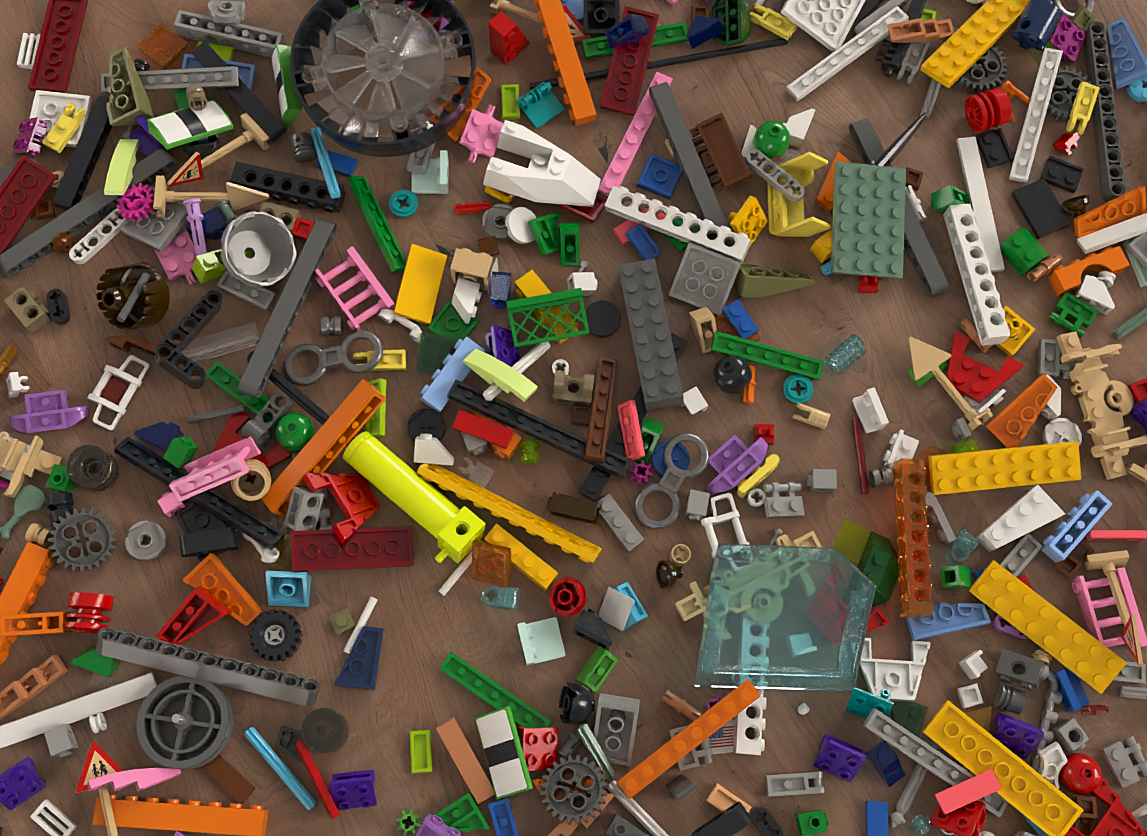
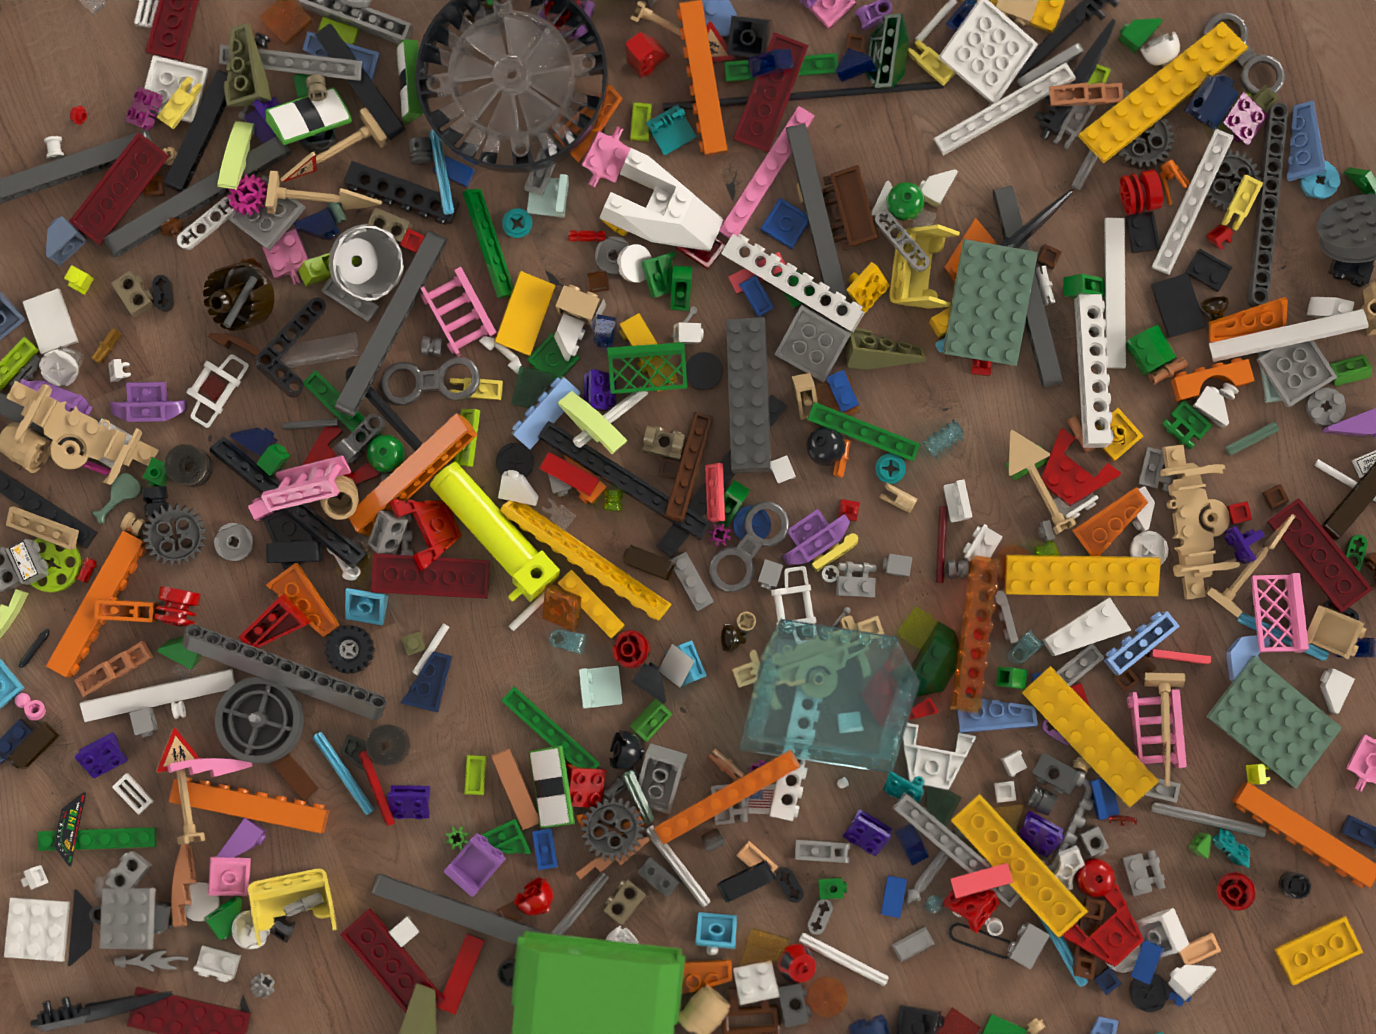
camera: 15 degrees right, 10 degrees up
lavender pin [183,199,207,256] -> none
white bush [552,359,569,376] -> none

